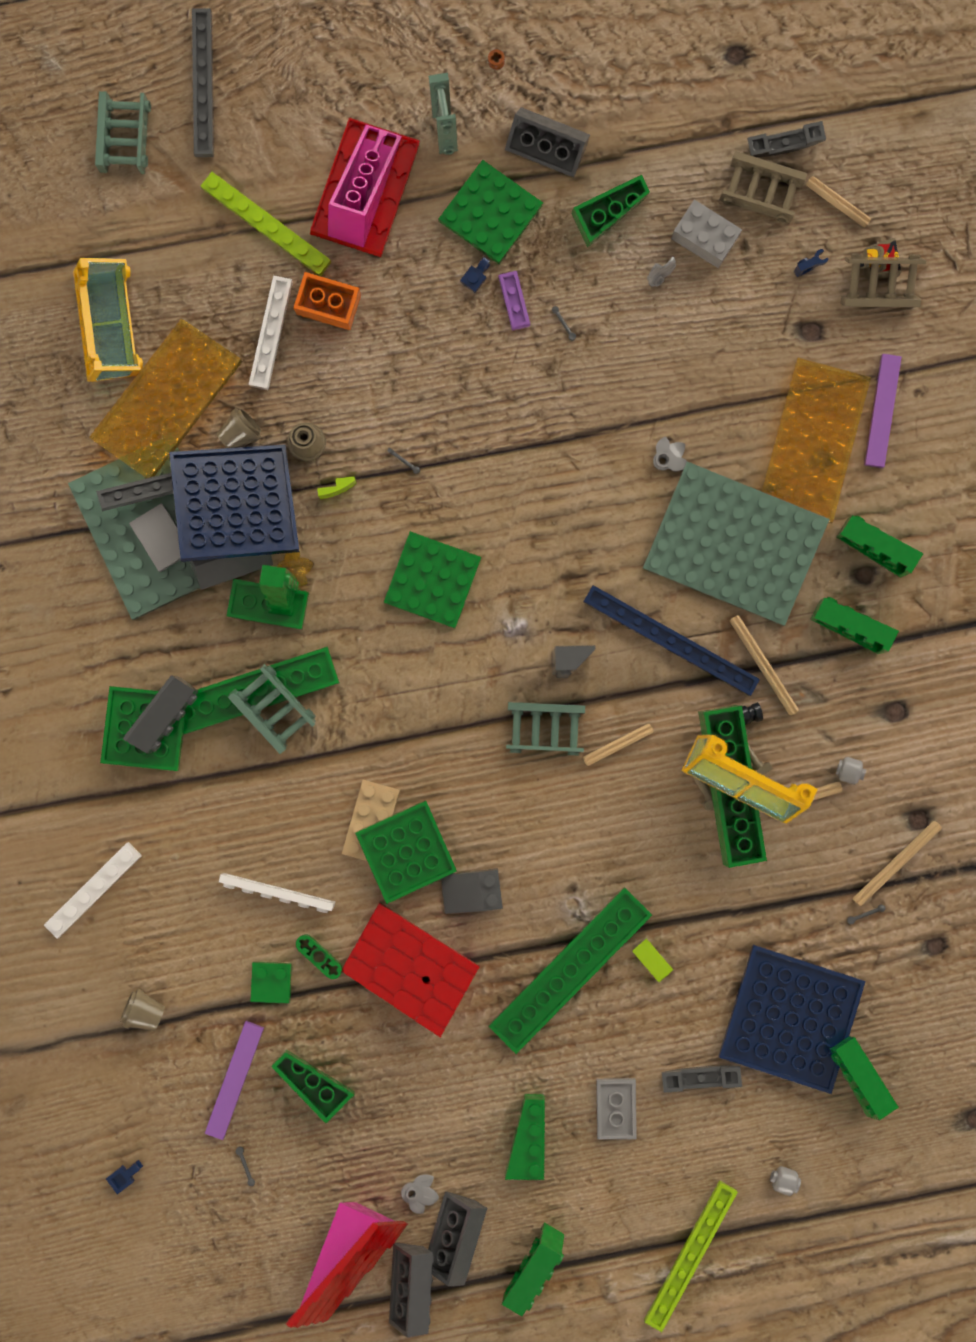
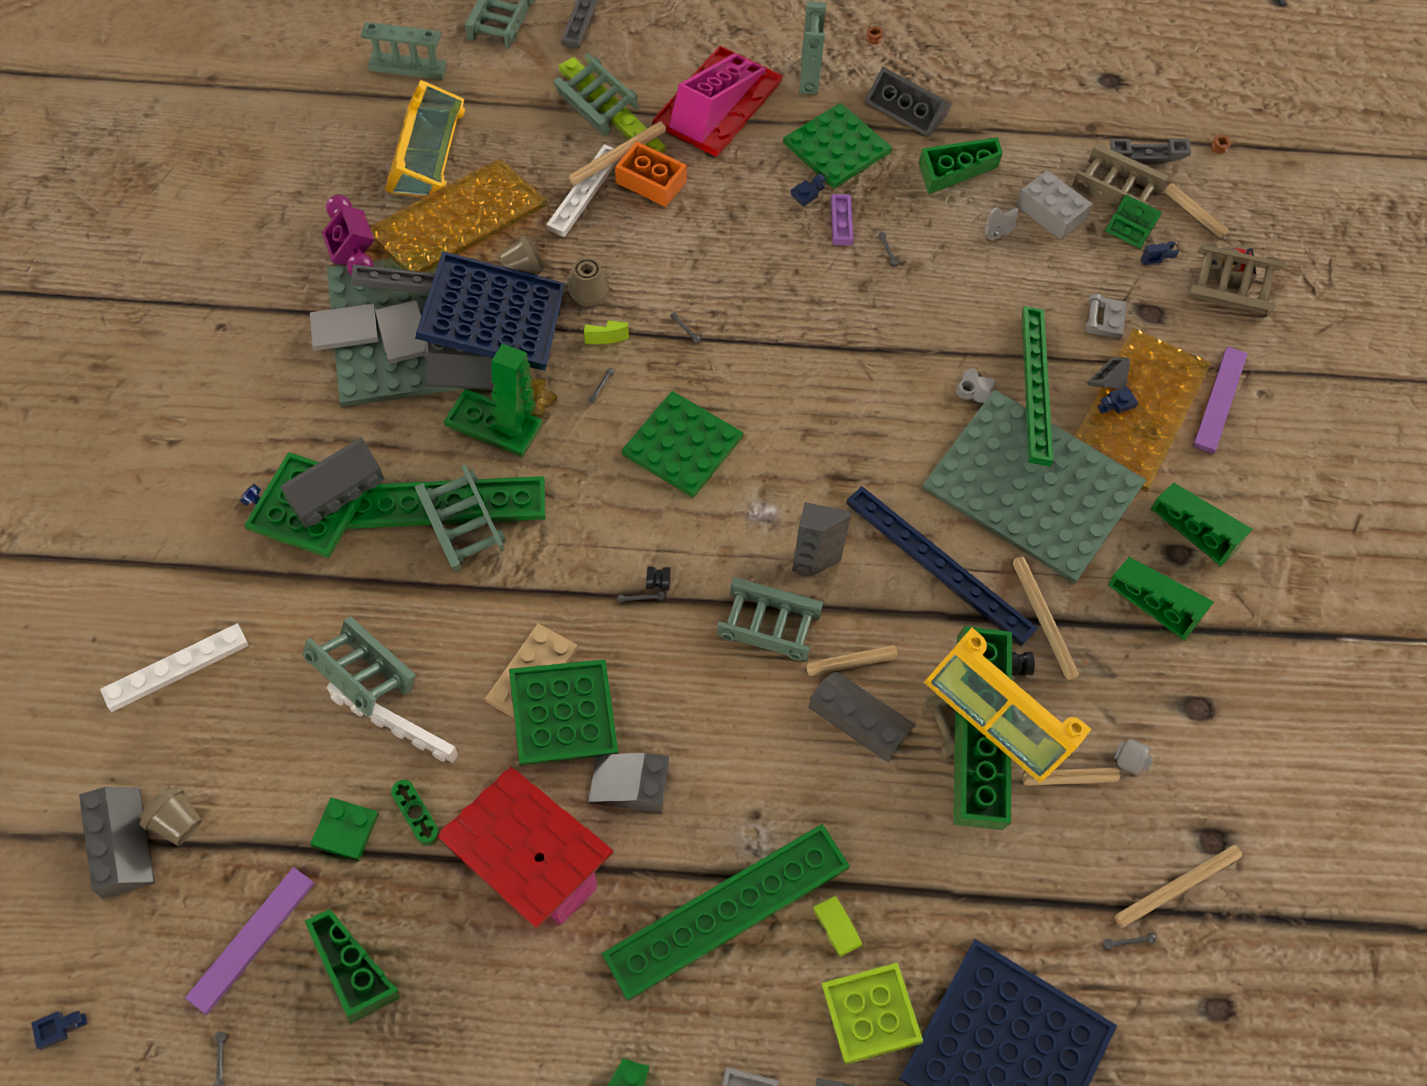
camera: 10 degrees right, 25 degrees down
none -> dark grey slope [79,787,155,899]
none -> clear blue tile [239,483,261,506]
none -> sand green fence [303,616,416,717]
none -> light grey tile [310,304,379,351]
none -> magenta brick [322,195,374,276]
none -> sand green fence [361,22,447,80]
none -> sand green fence [553,53,639,136]
none -> tan axle [569,122,666,185]
none -> dark grey hinge [589,368,614,403]
none -> dark grey hinge [617,591,665,603]
none -> black wheel [646,566,671,590]
none -> dark grey slope [809,671,915,763]
none -> lime plate [822,962,923,1065]
none -> green plate [1022,306,1053,467]
none -> light grey plate [1085,293,1126,339]
none -> dark grey slope [1087,357,1130,390]
none -> dark blue plate [1097,386,1138,414]
none -> green slope [1105,194,1162,249]
none -> dark orange bush [1211,135,1231,154]

